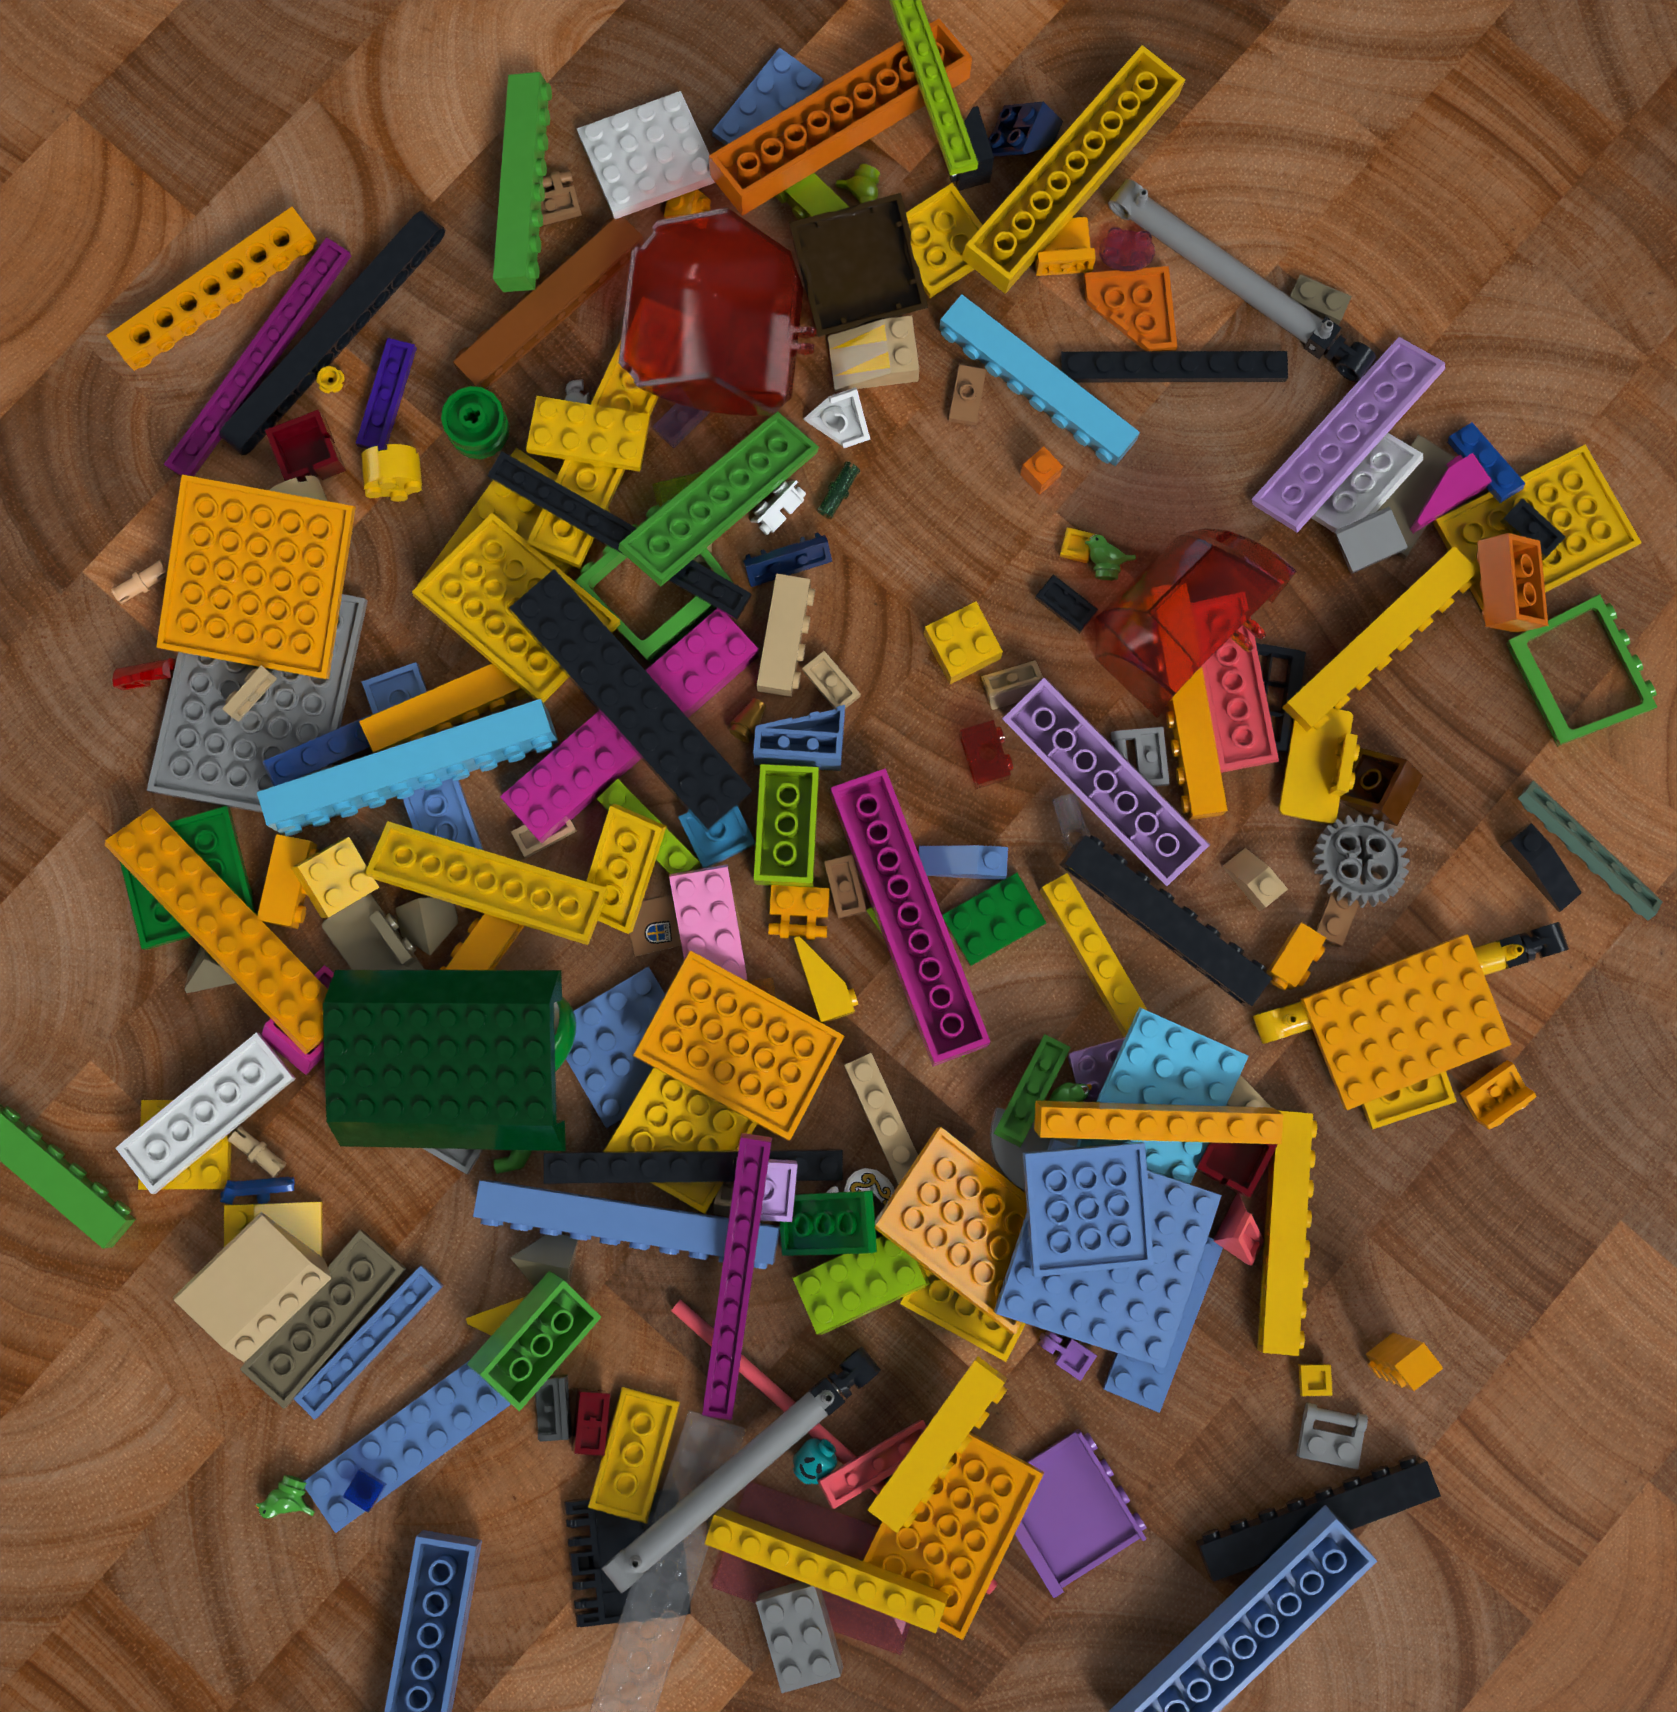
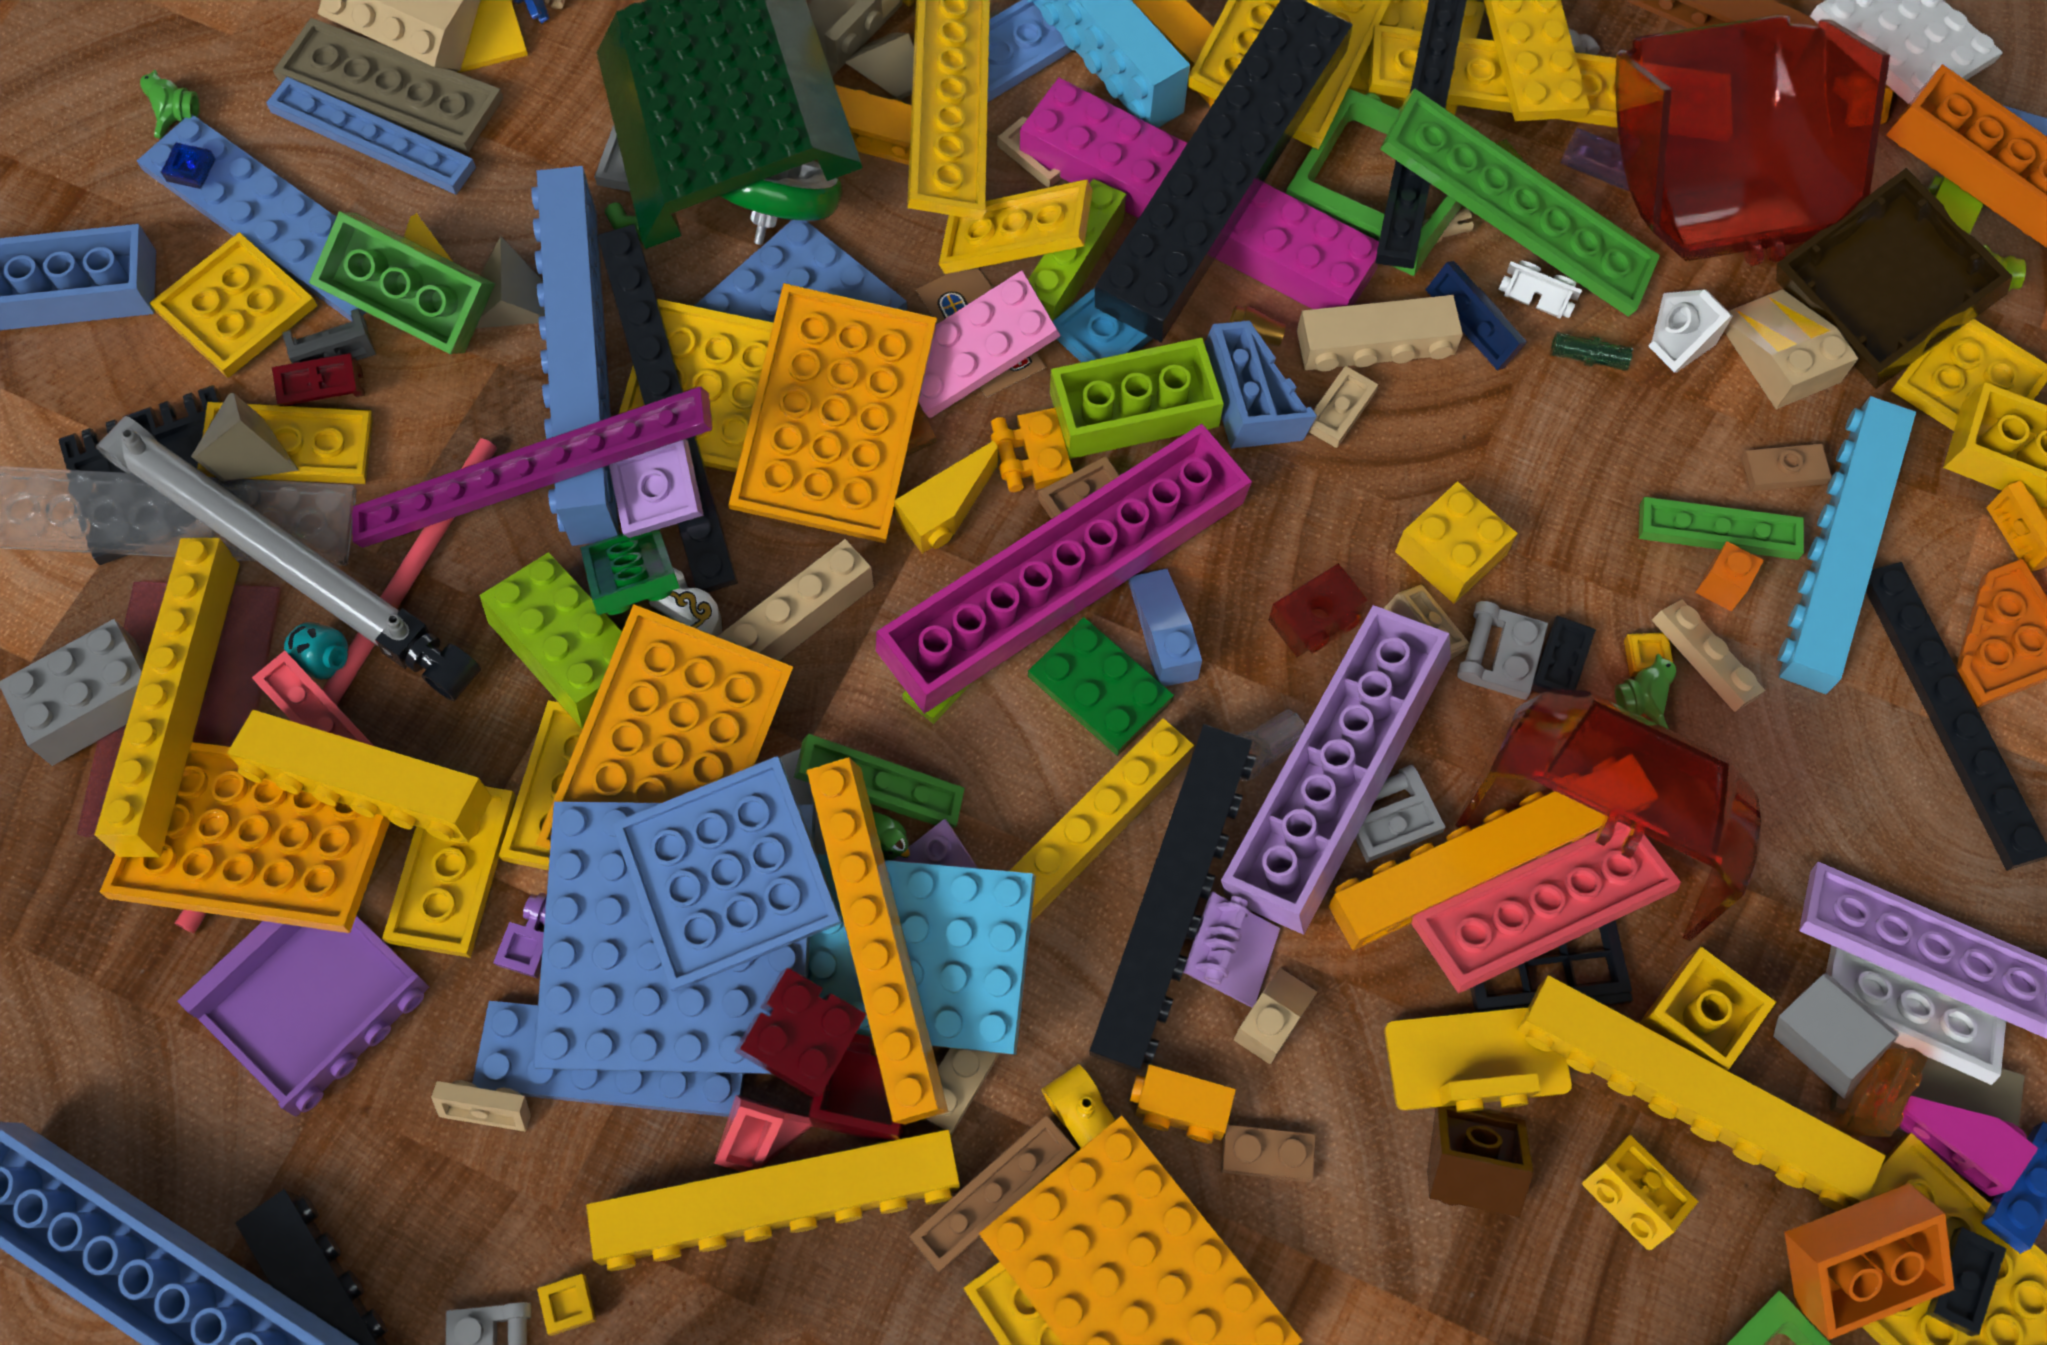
camera: 70 degrees right, 15 degrees down
light grey gear [1312,815,1410,908] -> none
none -> yellow plate [149,232,317,378]
none -> dark tan slope [191,393,299,482]
none -> yellow plate [382,786,516,958]
none -> tan plate [431,1080,531,1132]
none -> dark red piece [734,967,867,1097]
none -> medium nougat plate [909,1115,1076,1274]
none -> lavender hinge [1183,892,1280,1008]
none -> light grey plate [1457,601,1548,700]
none -> yellow bracket [1582,1135,1699,1250]
none -> bright green plate [1638,497,1804,560]
none -> yellow brick [1639,947,1776,1071]
none -> tan plate [1652,599,1766,712]
none -> clear orange plate [1832,1048,1928,1140]

